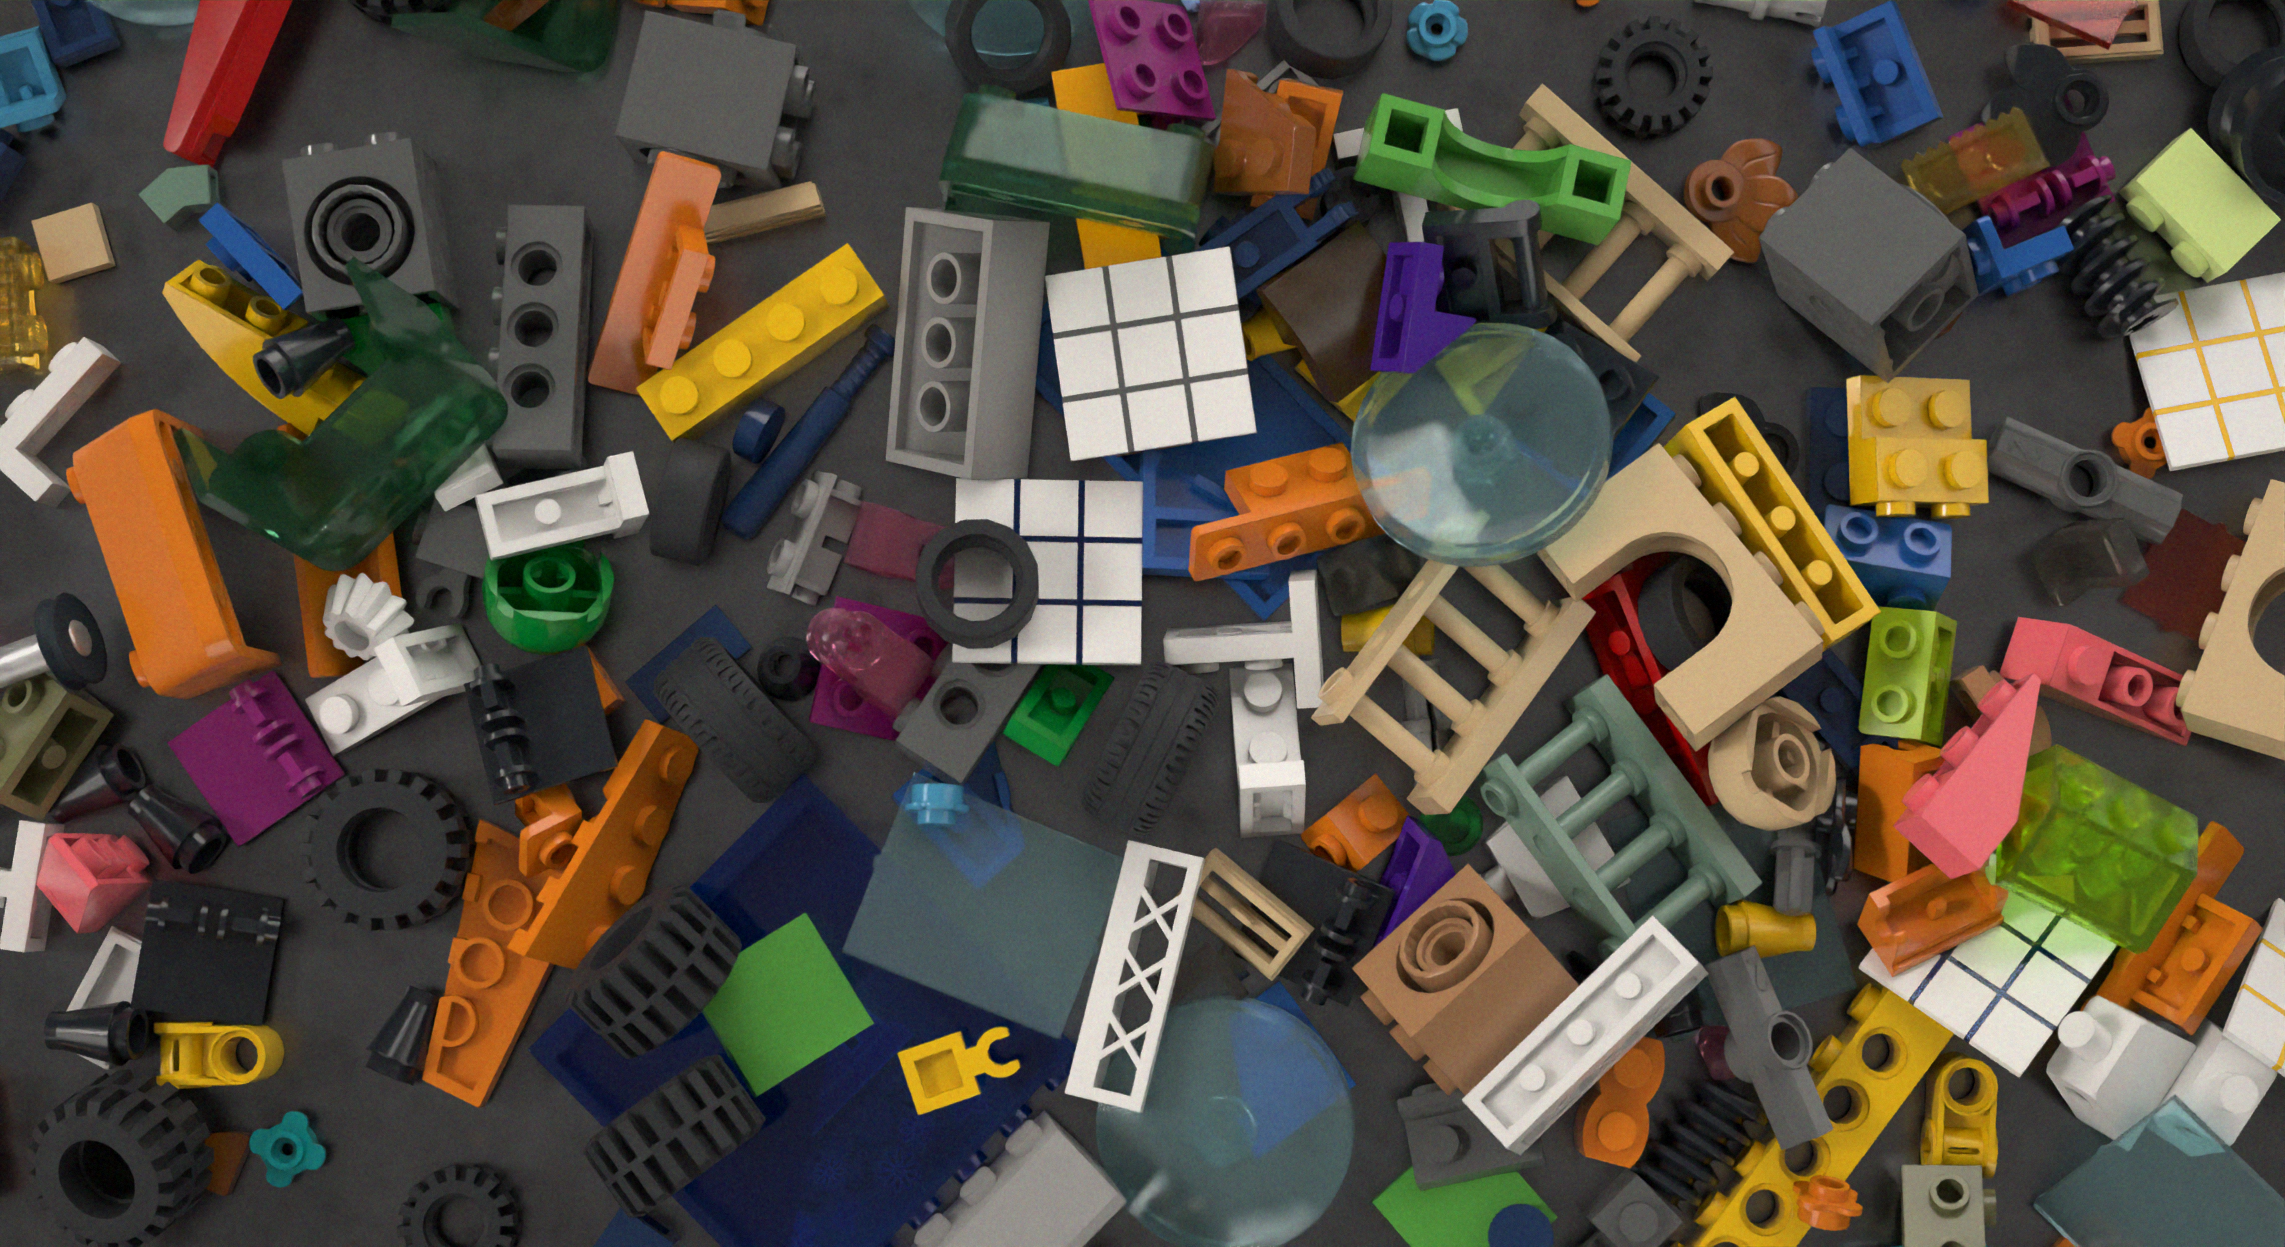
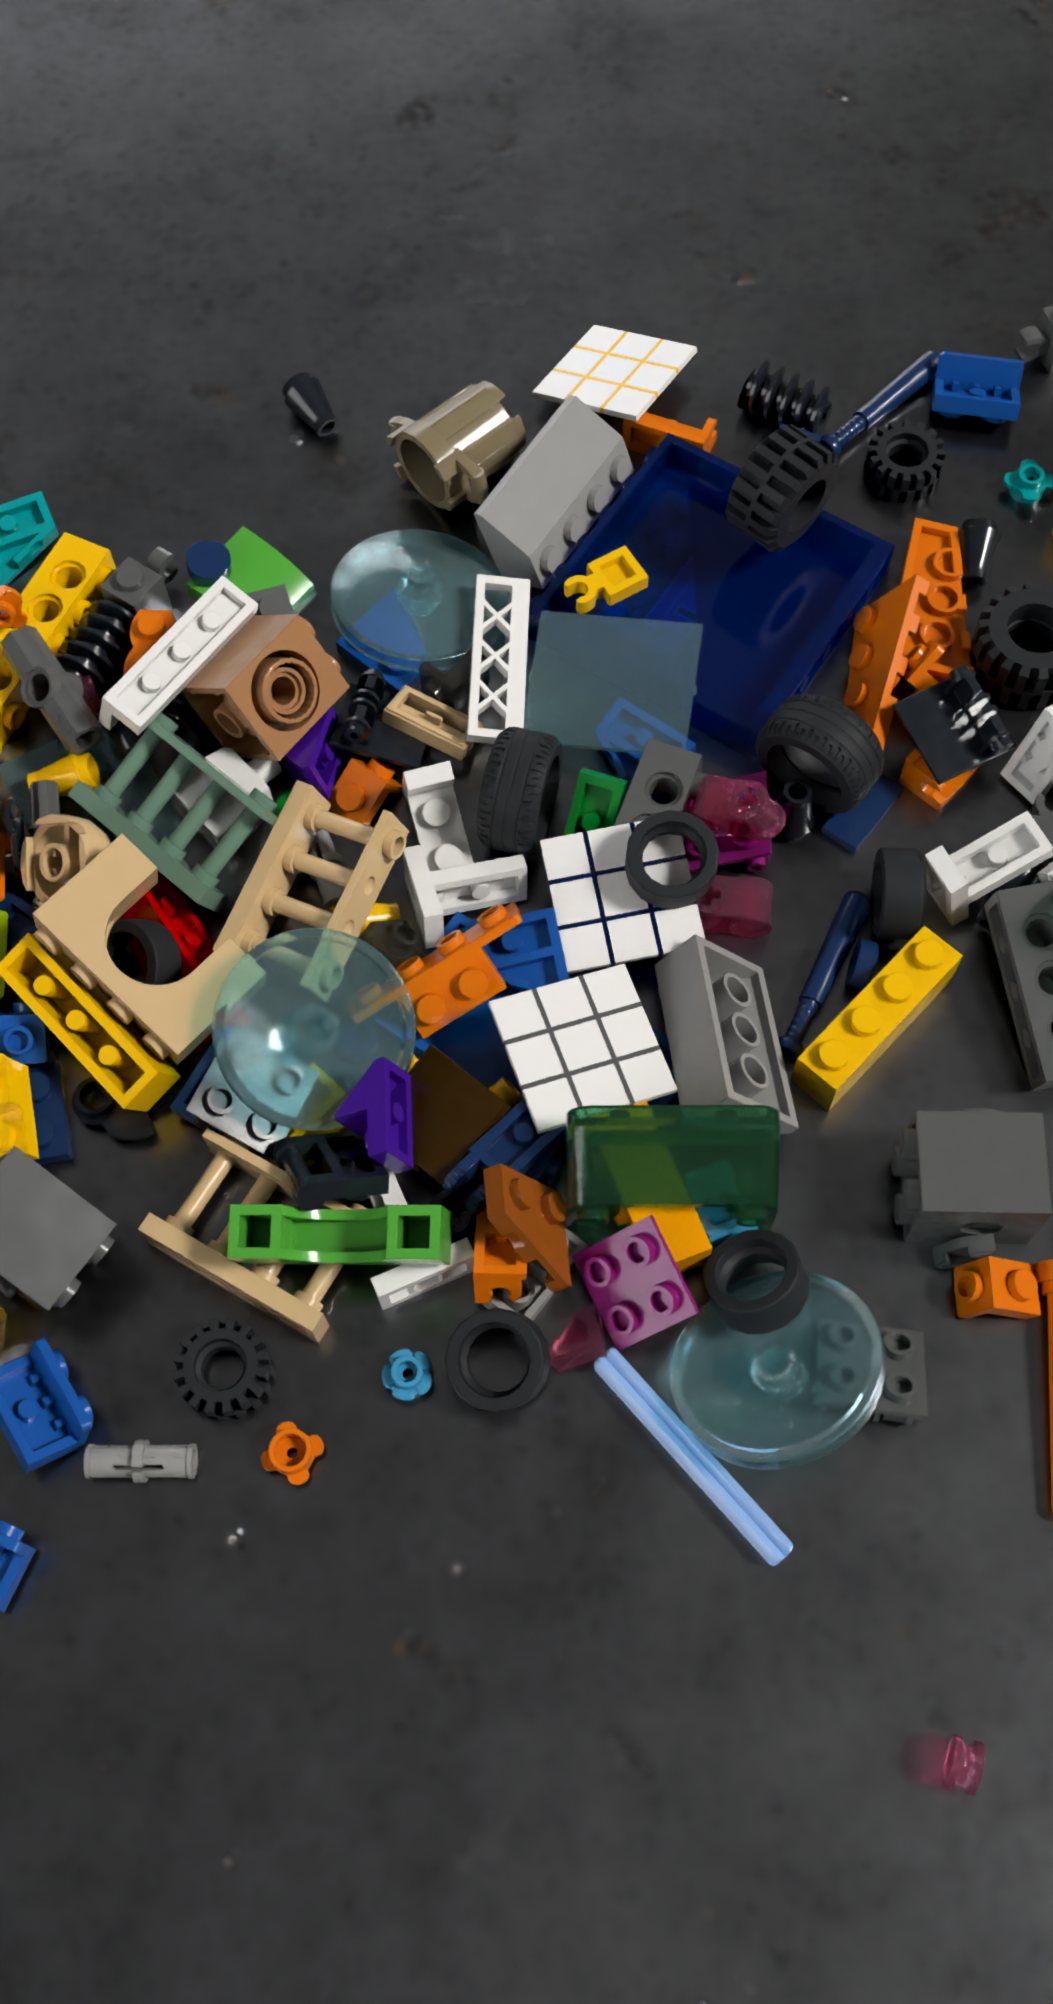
camera: 170 degrees right, 20 degrees down
green cylinder [482,539,615,656] -> none
black tyre [565,882,742,1059] -> none
orange bracket [587,151,721,396] -> none
bright green slope [701,912,874,1098] -> none
tan tile [704,181,826,245] -> none
light grey hinge [767,471,864,606] -> none
dark azure plate [905,783,970,827] -> none
dark orange plate [1684,138,1799,263] -> none

